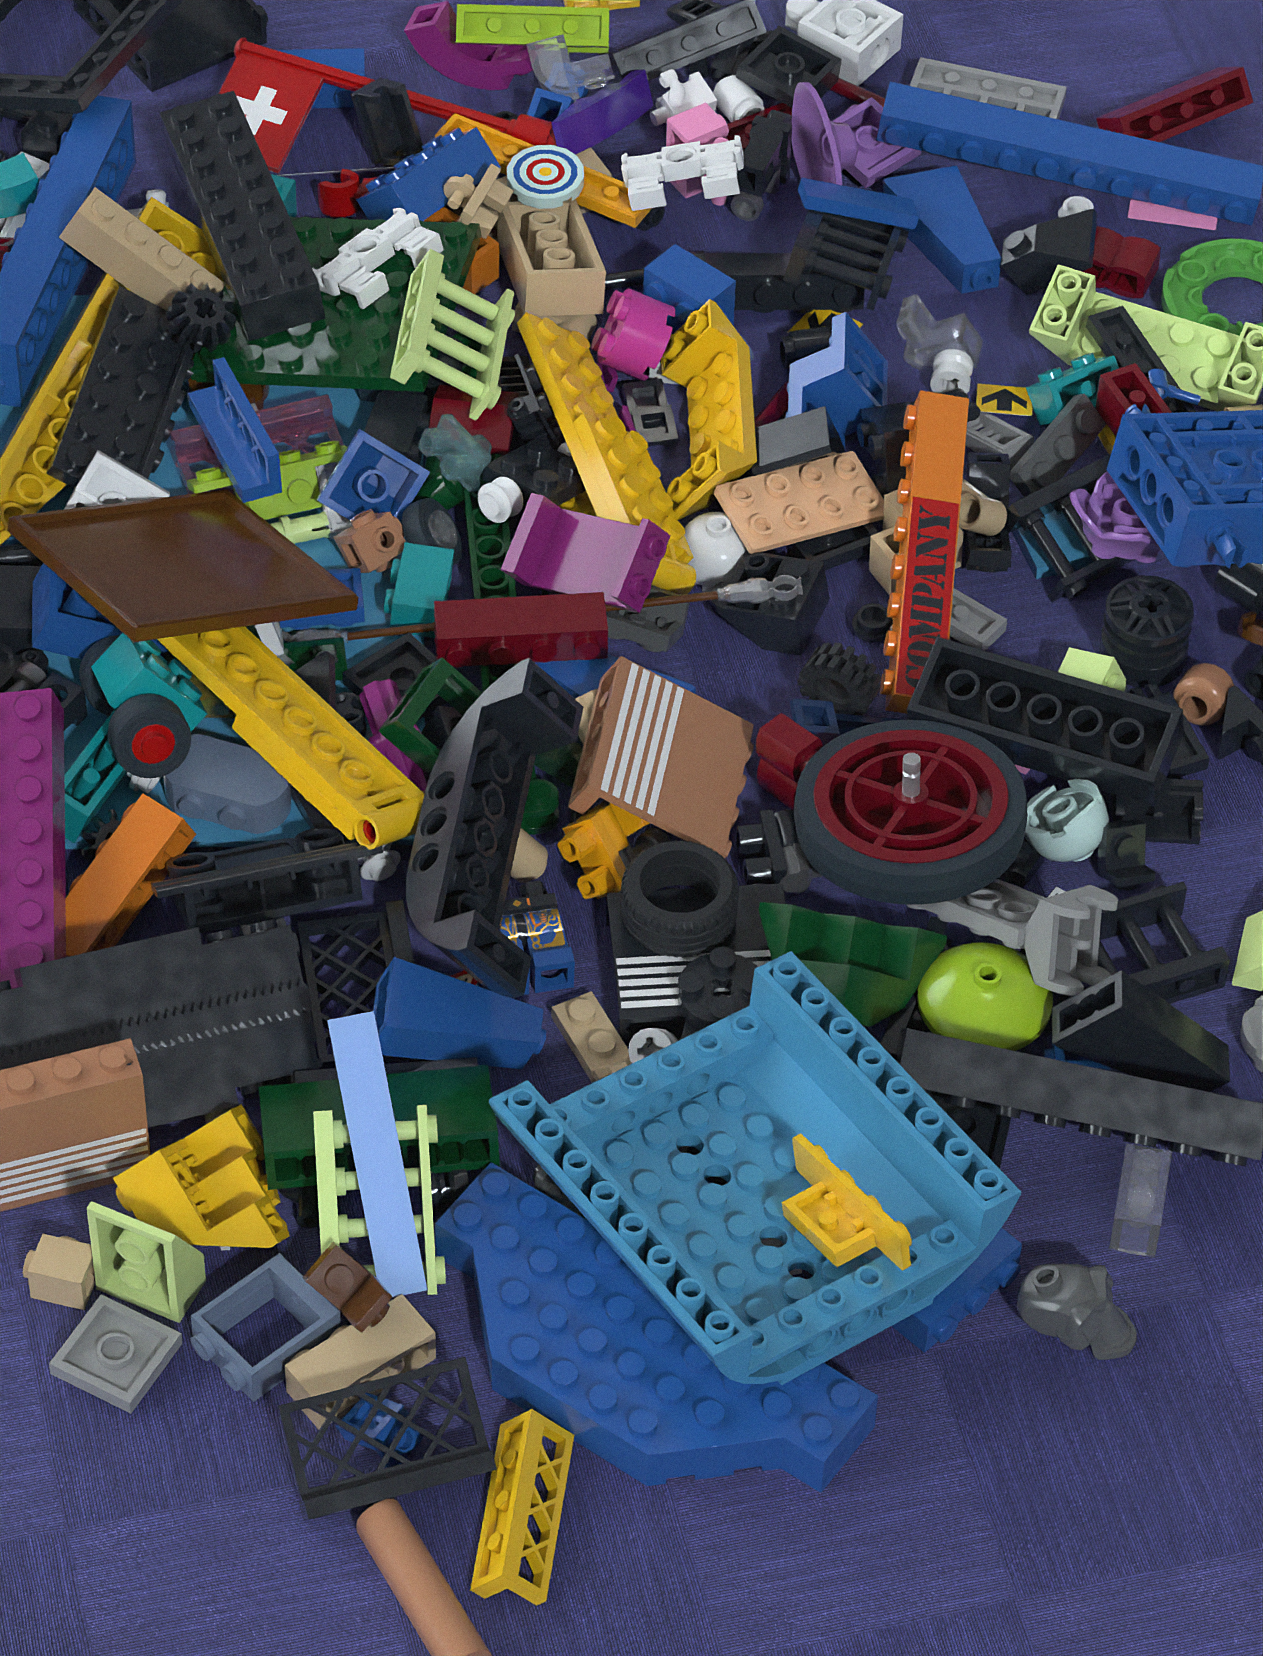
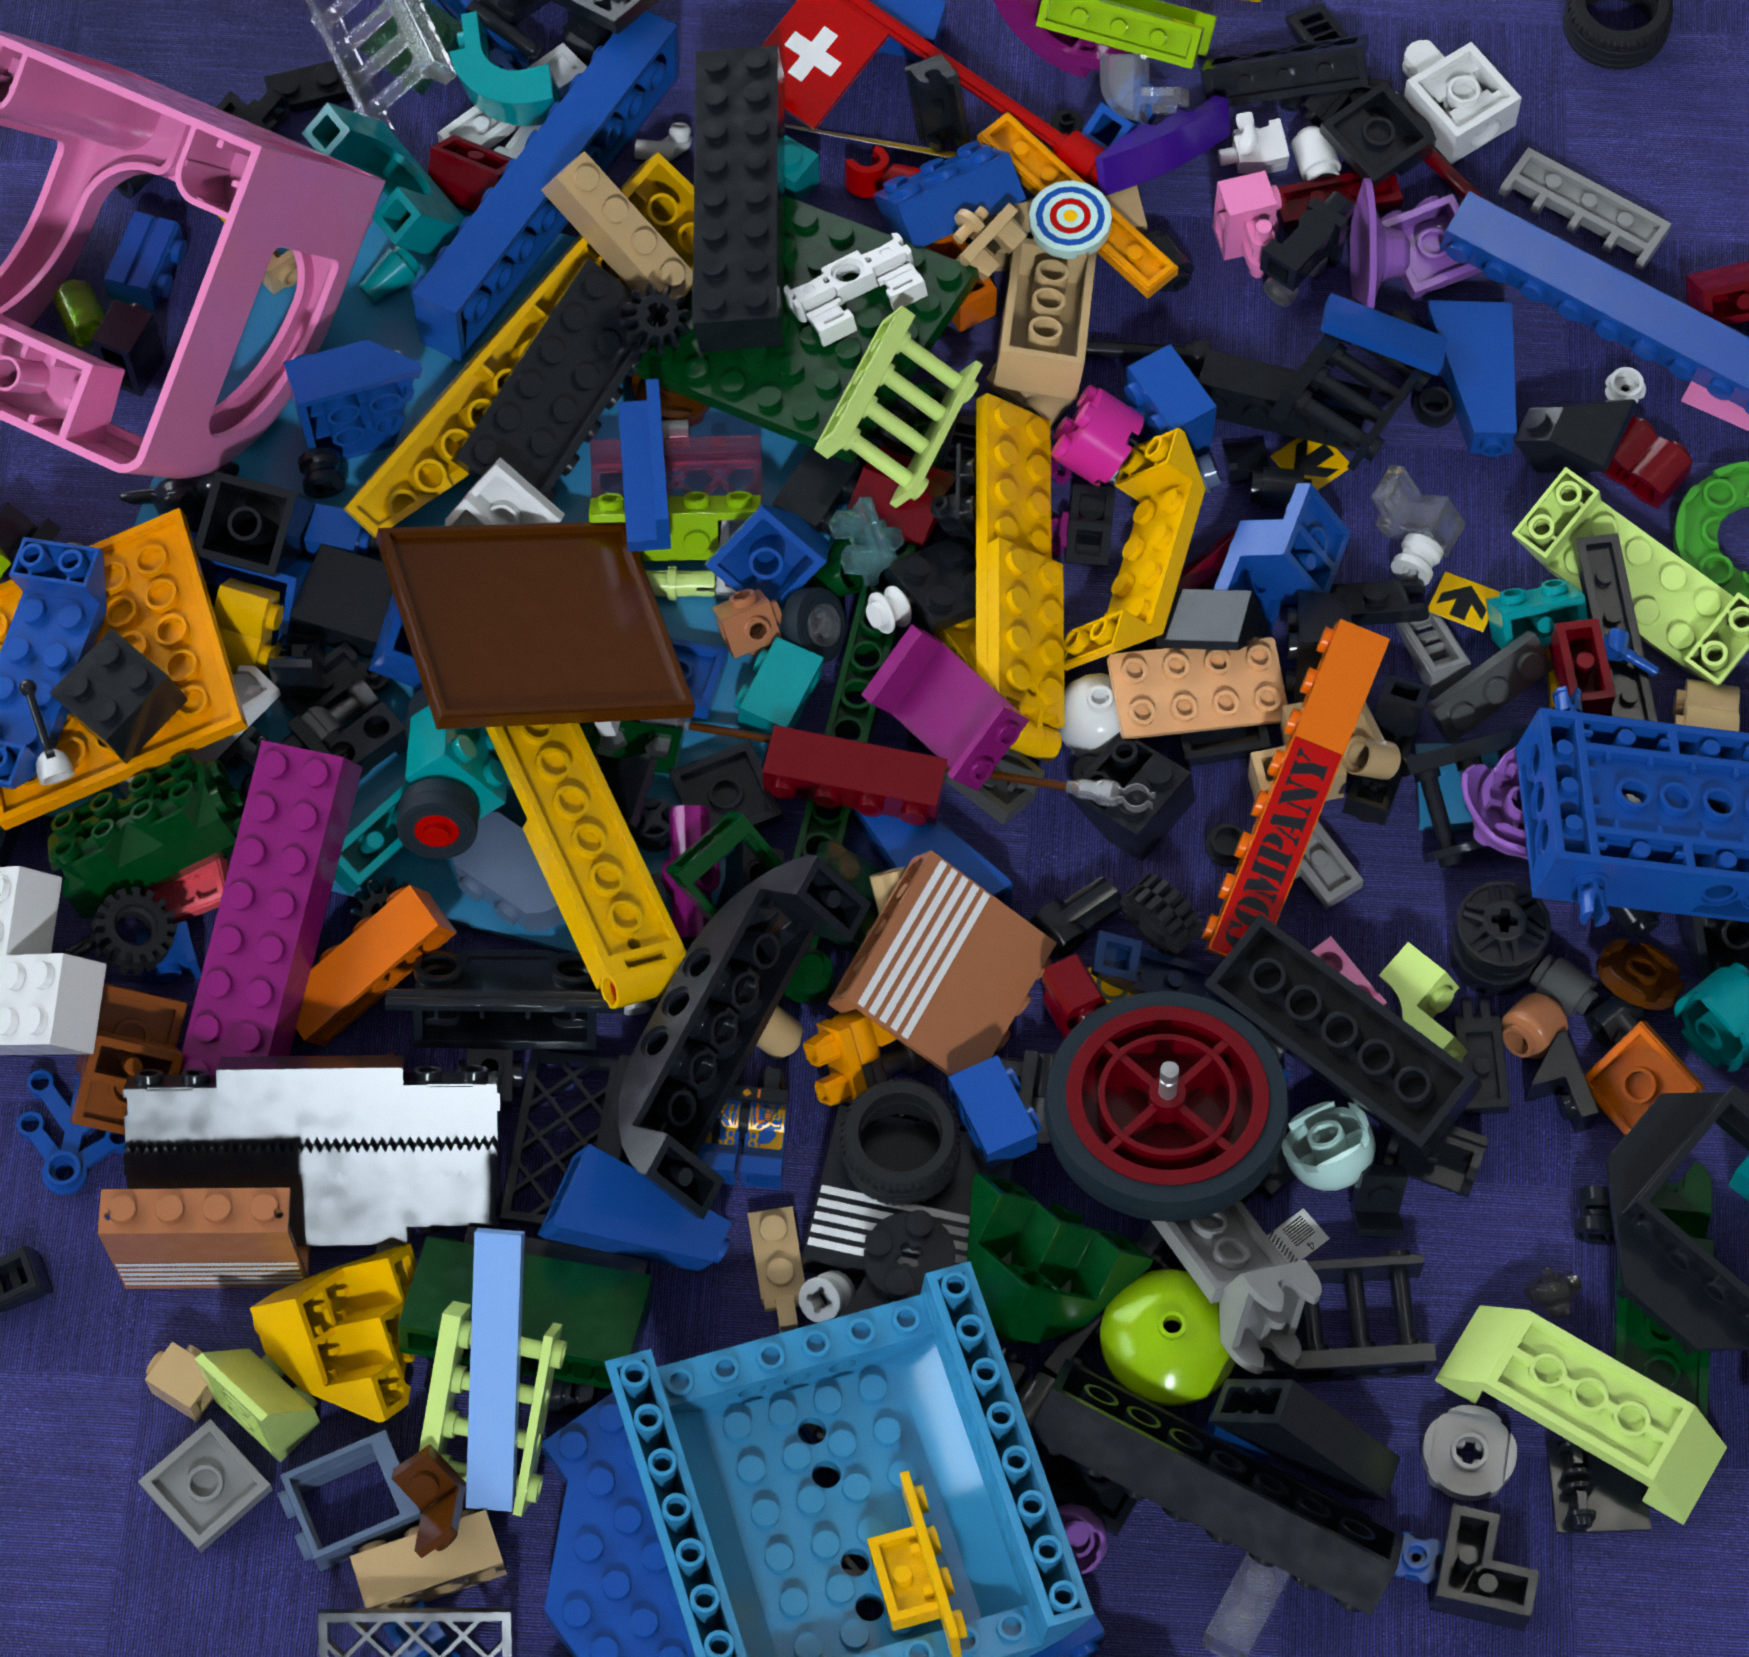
camera: 20 degrees right, 15 degrees up
white piece [621,135,744,211] -> none
none -> blue brick [948,1055,1042,1171]
none -> black piece [1030,876,1123,958]
none -> black slope [1222,440,1269,484]
none -> black plate [1413,386,1456,428]
none -> dark grey brick [1529,954,1599,1018]

